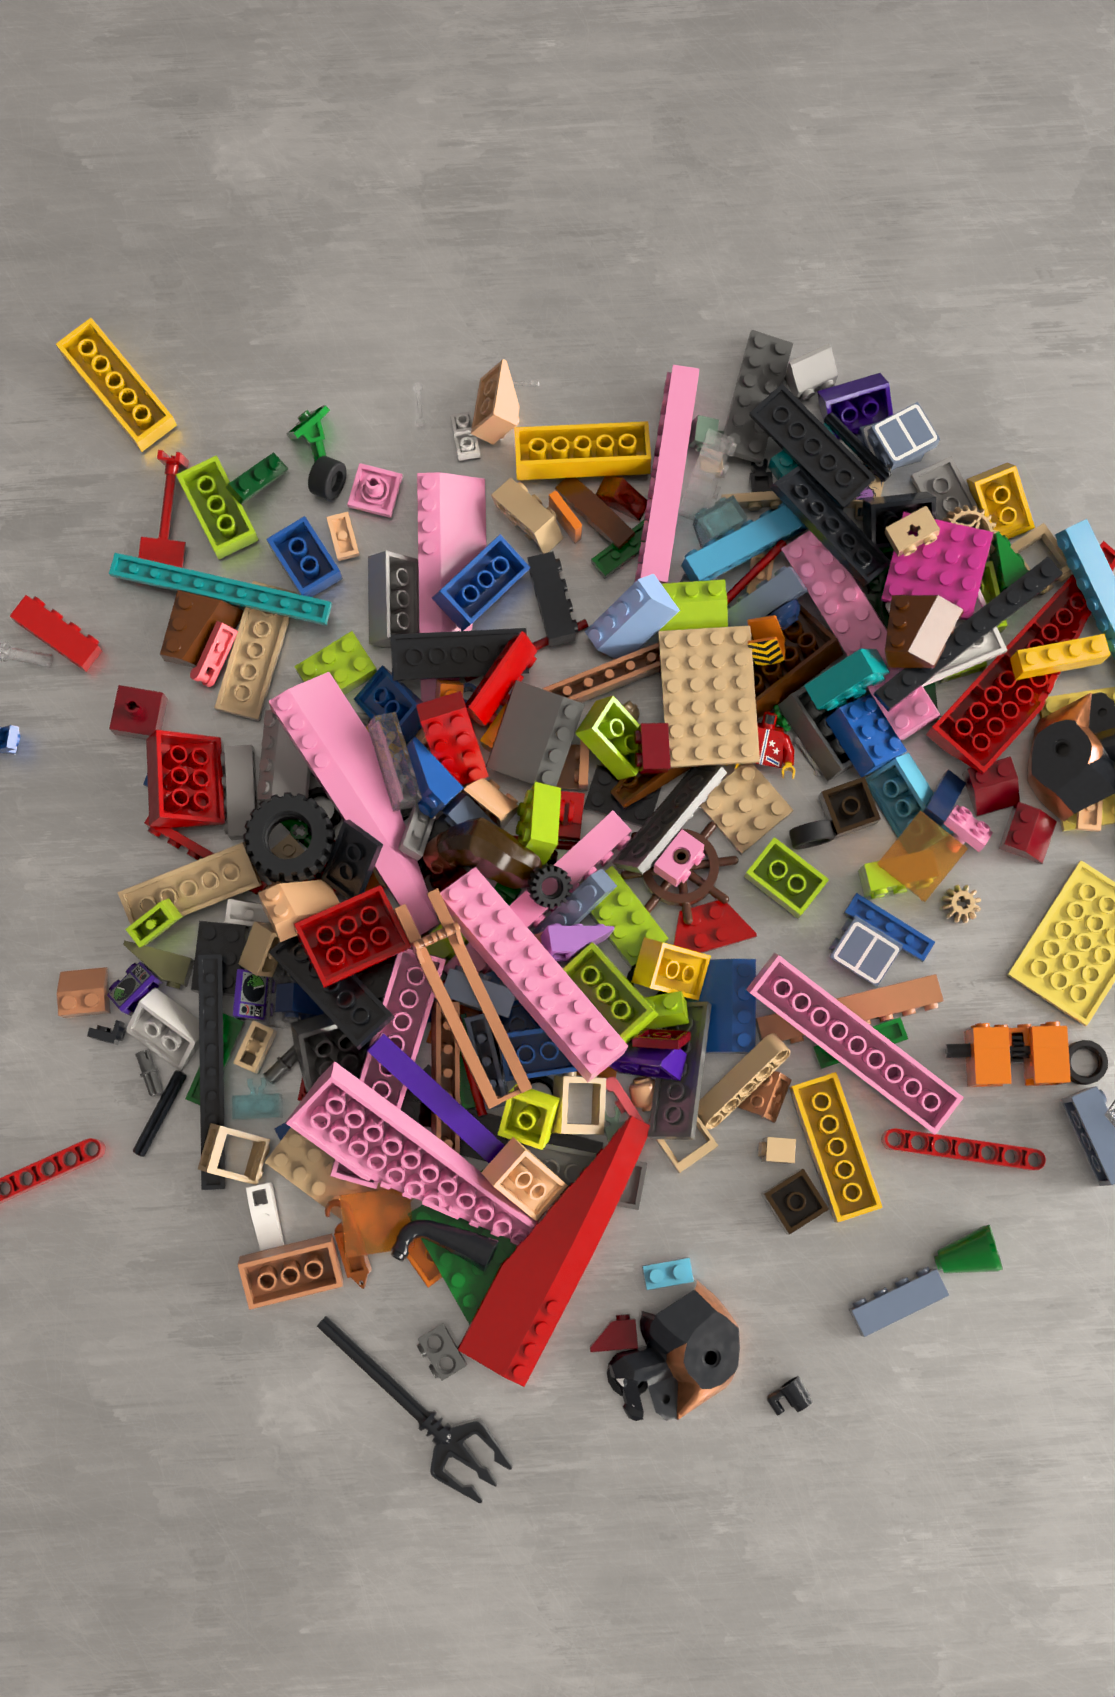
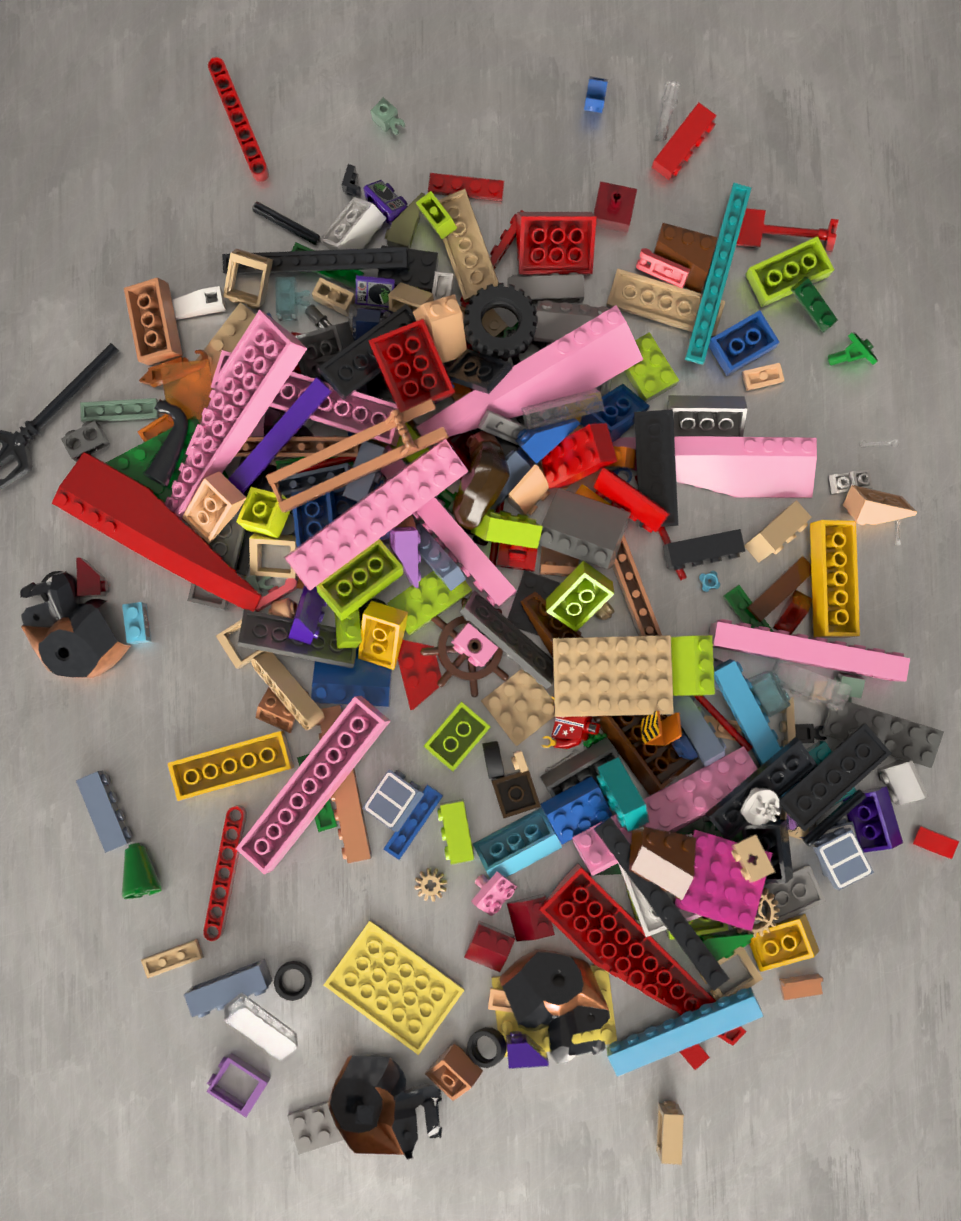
camera: 90 degrees right, 5 degrees up
yellow brick [56,318,177,452] -> none
nougat slope [57,967,110,1018] -> none
dark grey axle [135,1049,163,1097] -> none
black tyre [308,456,347,500] -> none
bright pink plate [347,463,403,518] -> none
blue brick [432,534,531,631] -> none
black tyre [527,864,573,909] -> none
orange tile [549,491,582,543] -> none
light blue slope [584,574,680,659] -> none
dark red tile [632,1028,691,1050] -> none
dark red brick [634,723,671,773] -> none
tan brick [758,1137,796,1164] -> none
dark brown brick [761,1169,829,1235] -> none
black piece [767,1376,813,1416] -> none
clear orange piece [877,811,968,902] -> none
dark blue tile [923,769,966,826] -> none
orange piece [945,1022,1071,1087] -> none
yellow brick [1010,634,1110,680] -> none
none -> sand green plate [80,398,159,423]
none -> tan tile [141,939,204,978]
none -> sand green brick [371,97,405,135]
none -> red plate [428,173,504,202]
none -> tan plate [511,750,528,773]
none -> medium azure plate [699,571,720,592]
none -> white plate [741,788,780,825]
none -> nougat panel [779,973,823,1000]
none -> red slope [913,826,959,859]

